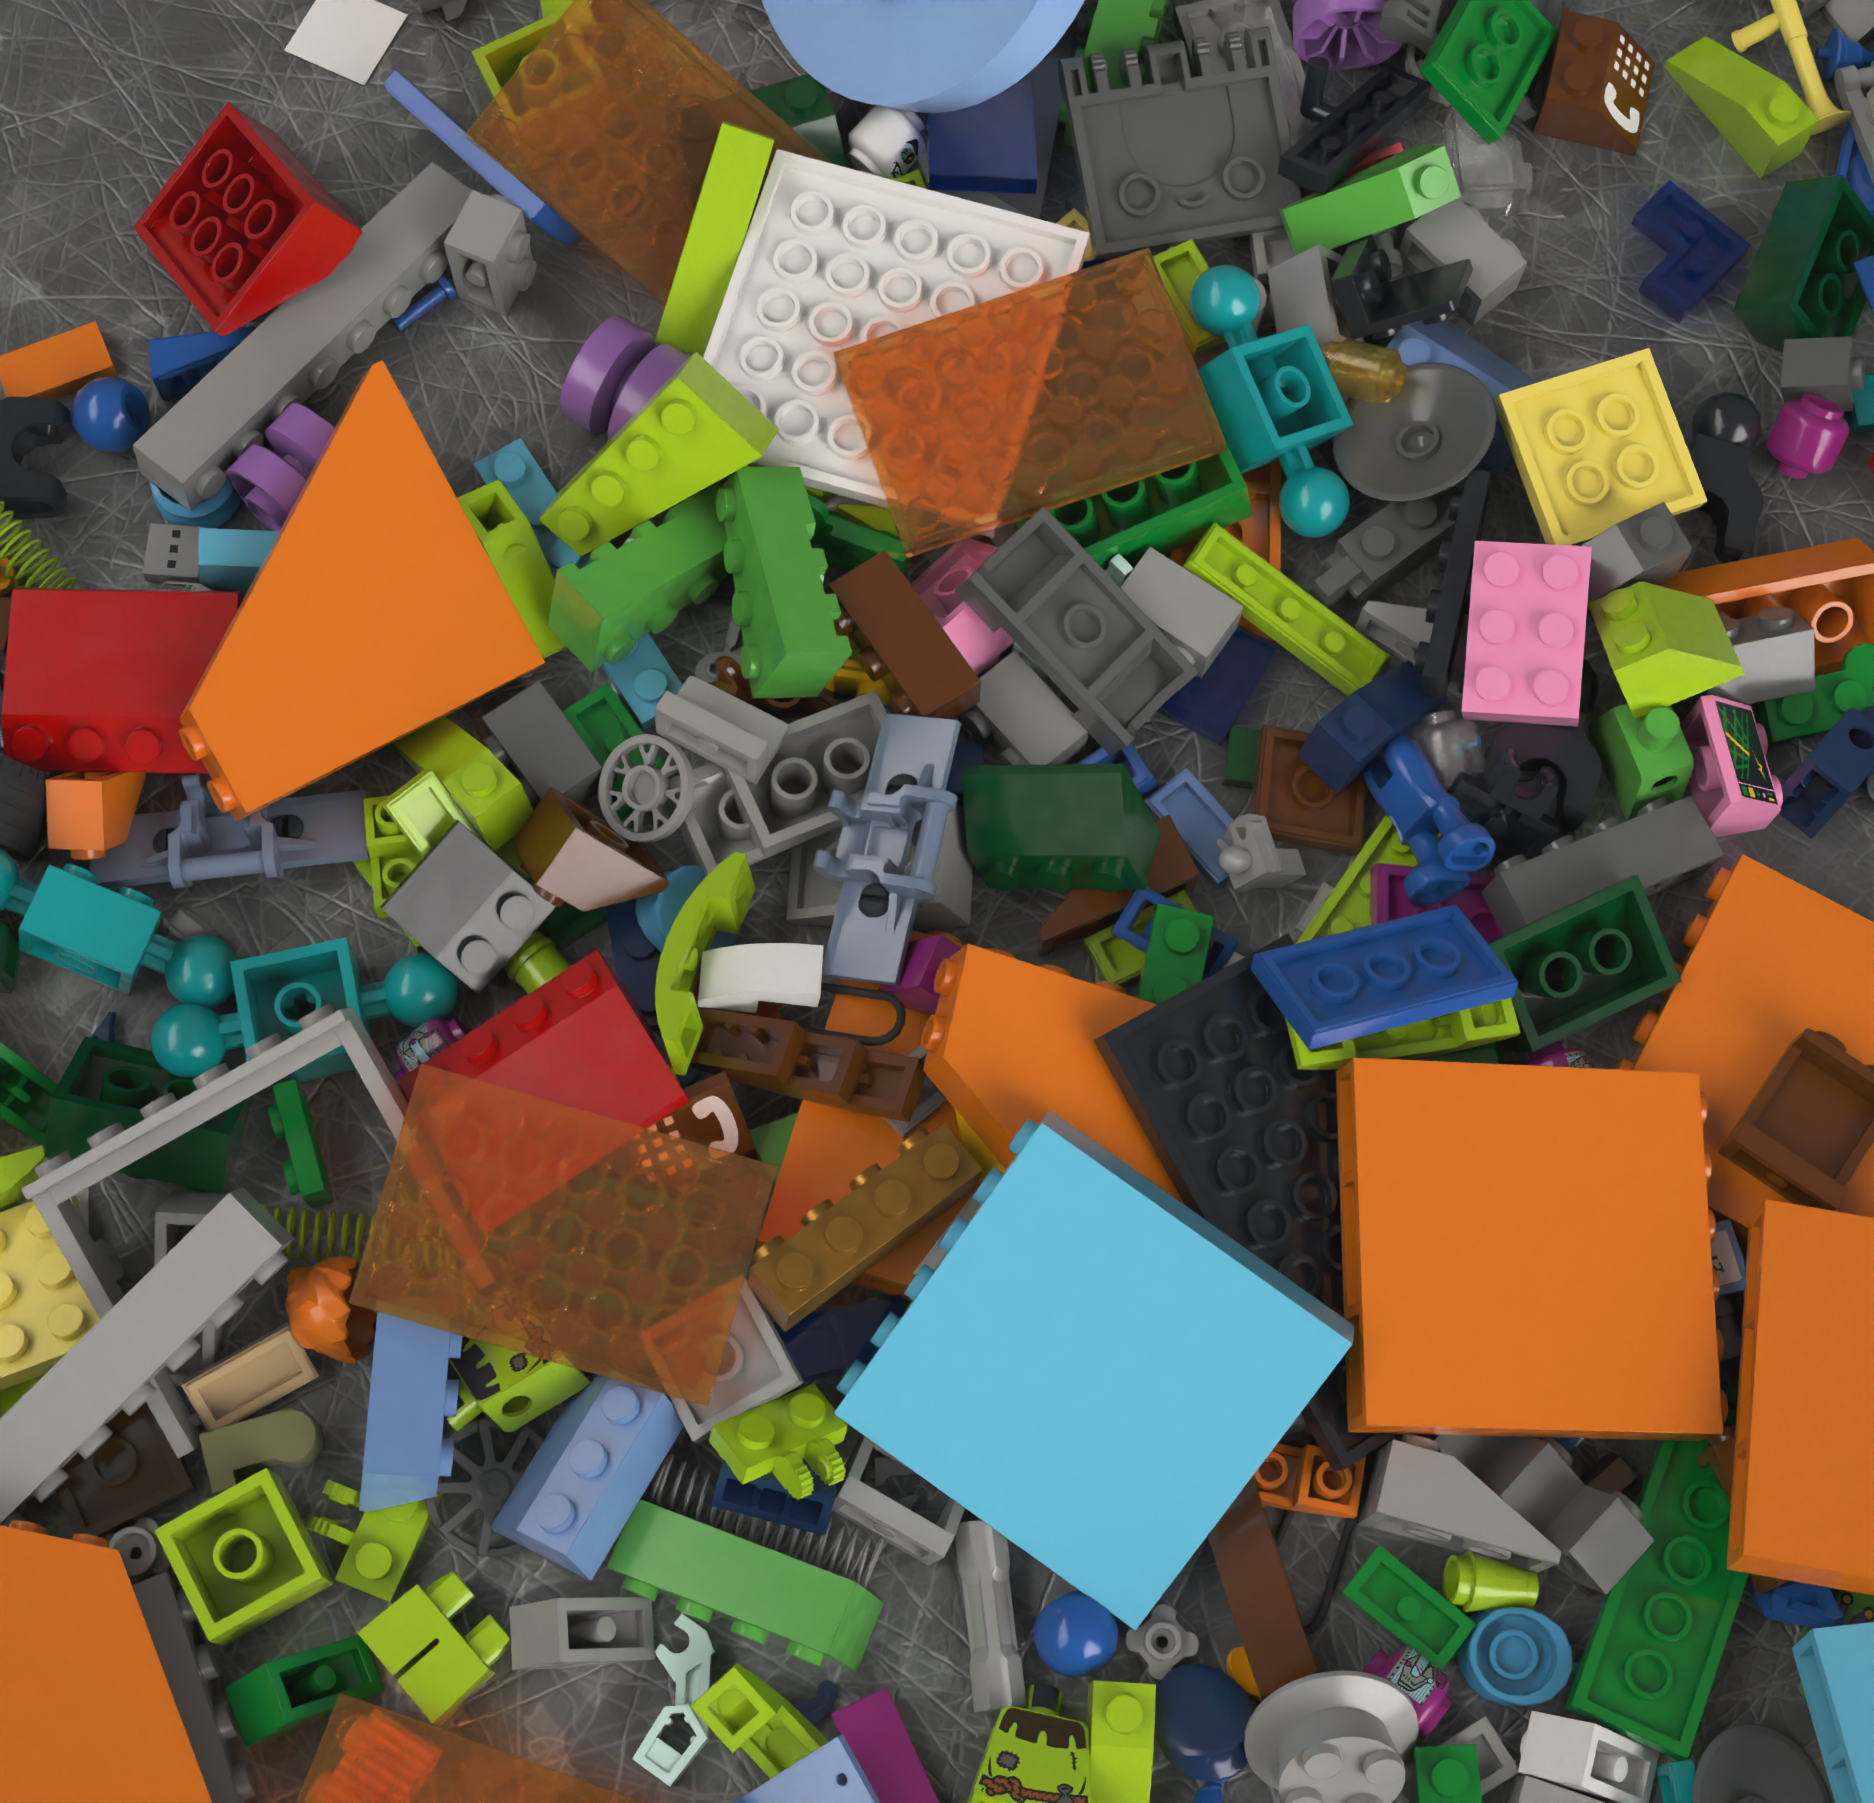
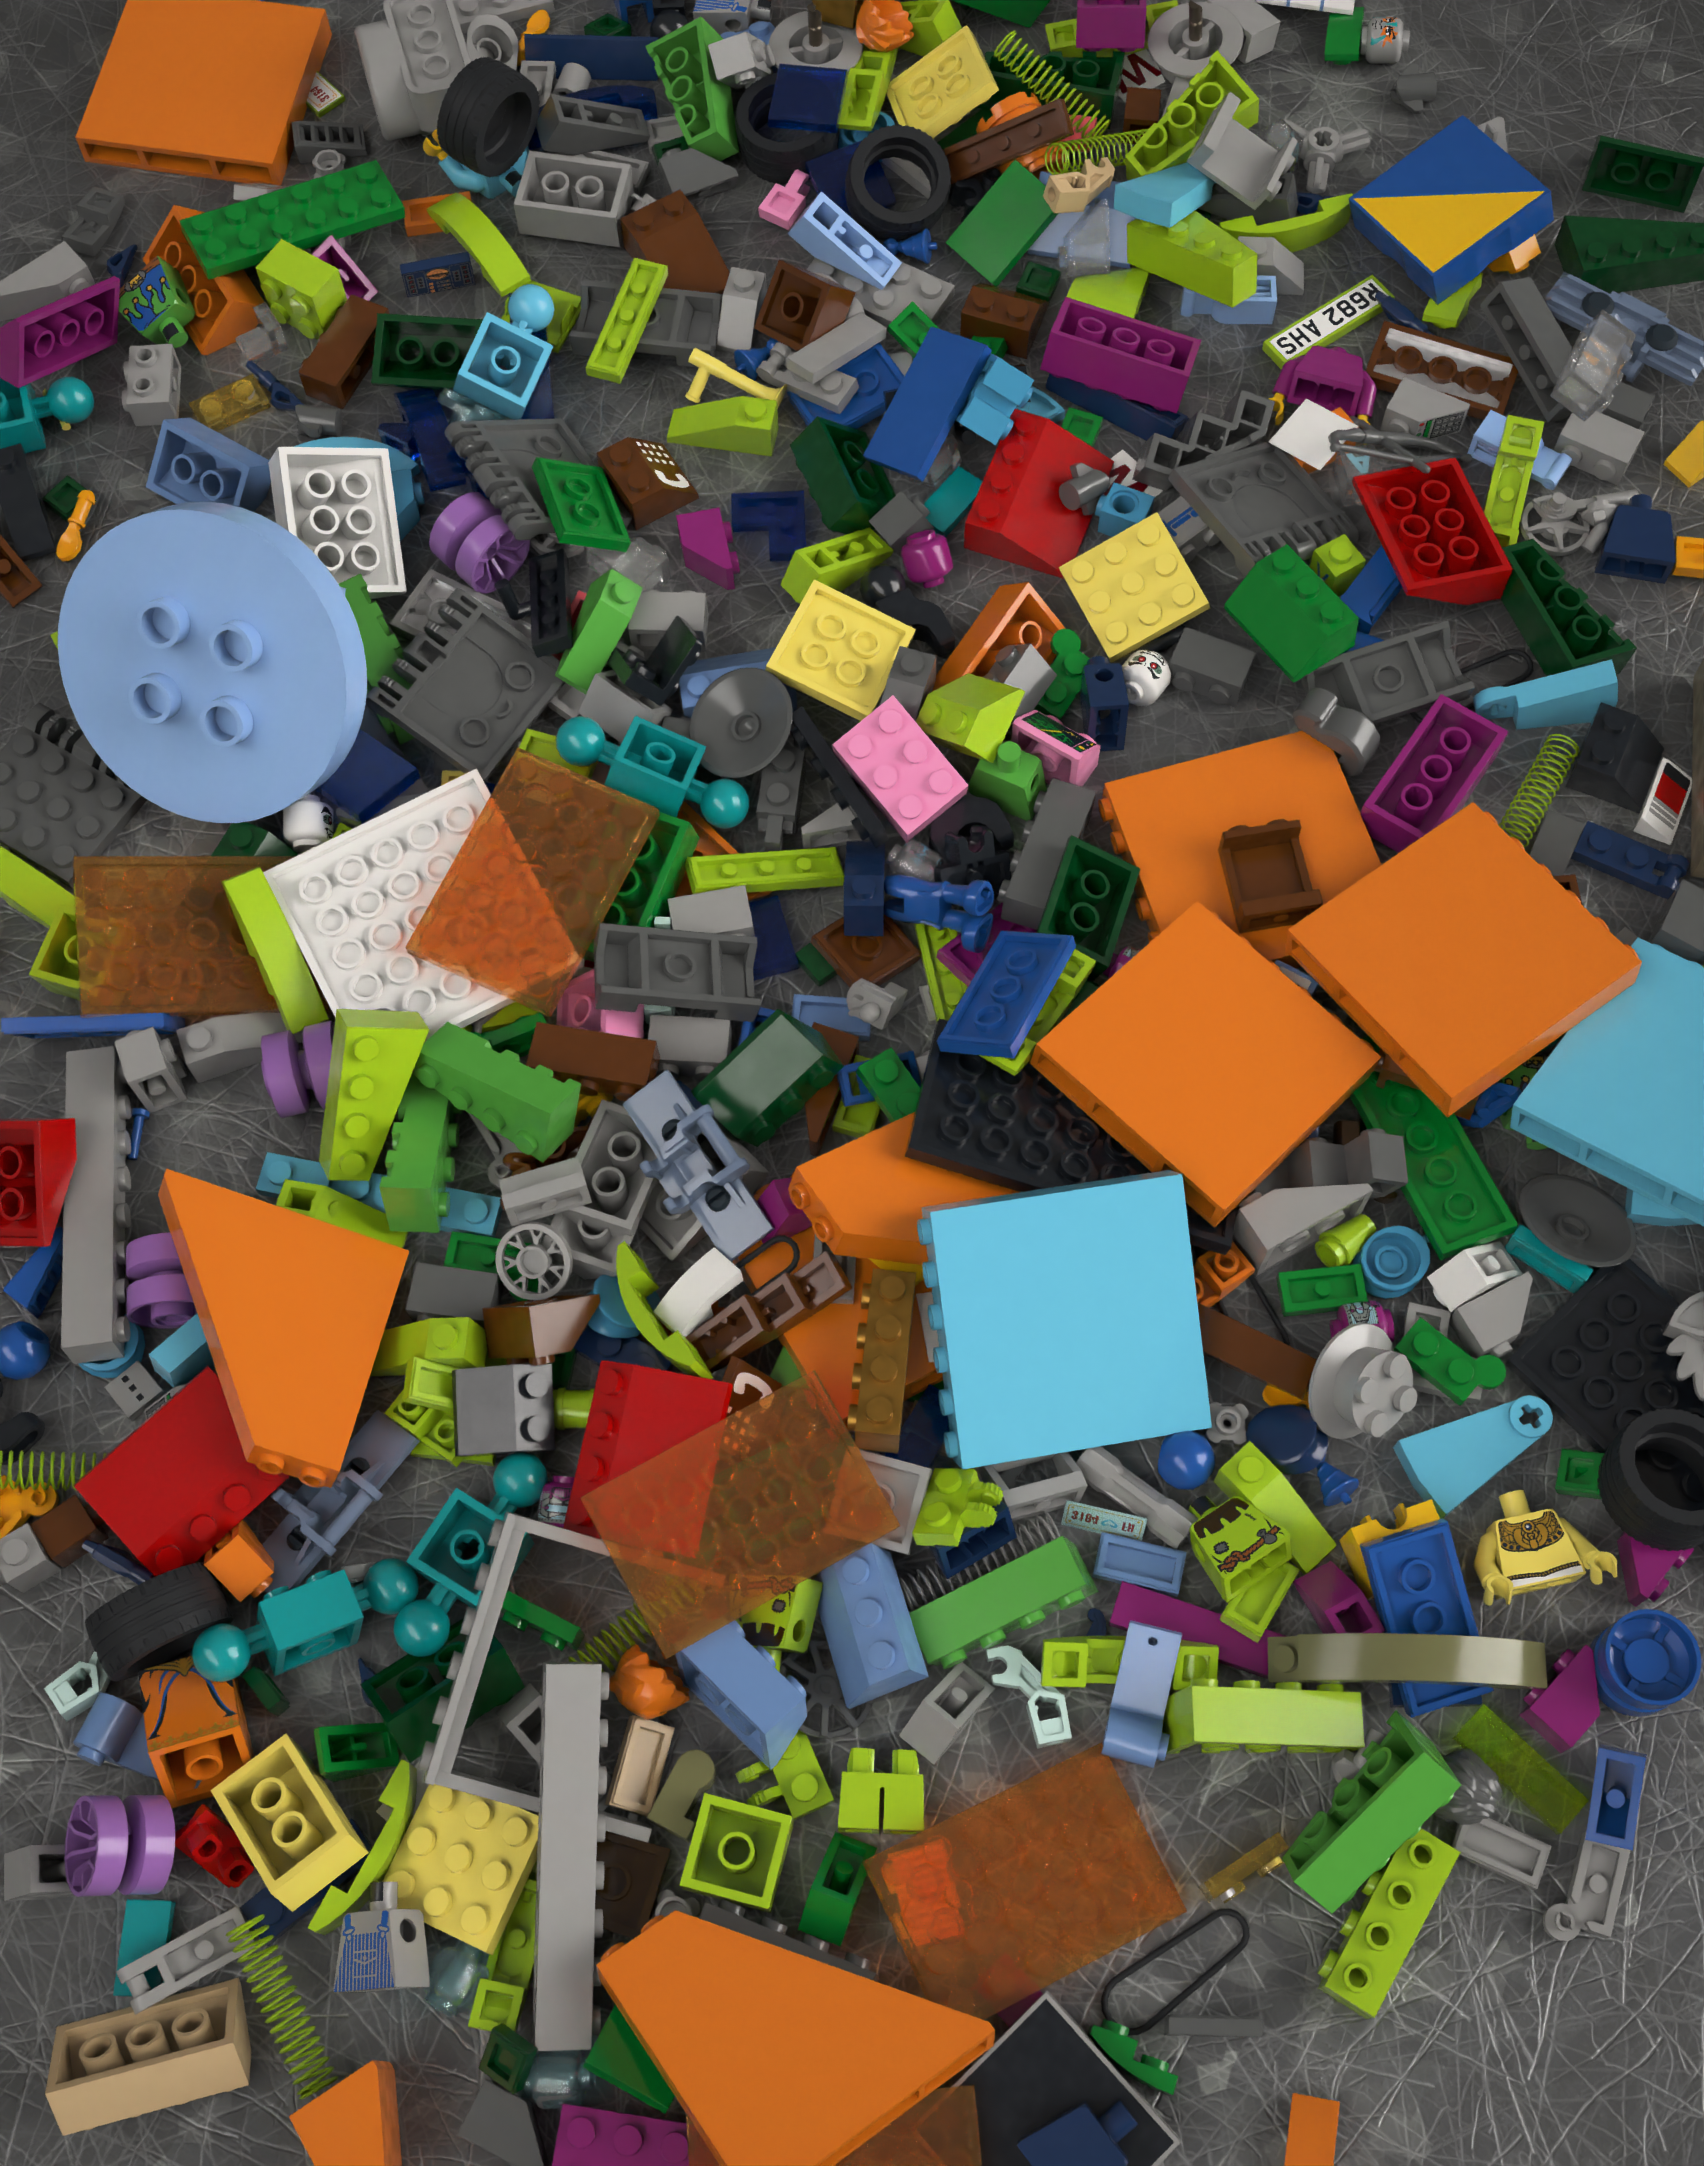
camera: 40 degrees left, 5 degrees down
clear yellow brick [1323,339,1406,405] -> none
none -> light grey slope [176,1010,303,1083]
none -> magenta slope [676,507,740,590]
none -> lime slope [781,527,894,604]
none -> clear light blue sticker [1061,1500,1147,1541]
none -> medium blue tile [1092,1532,1187,1597]

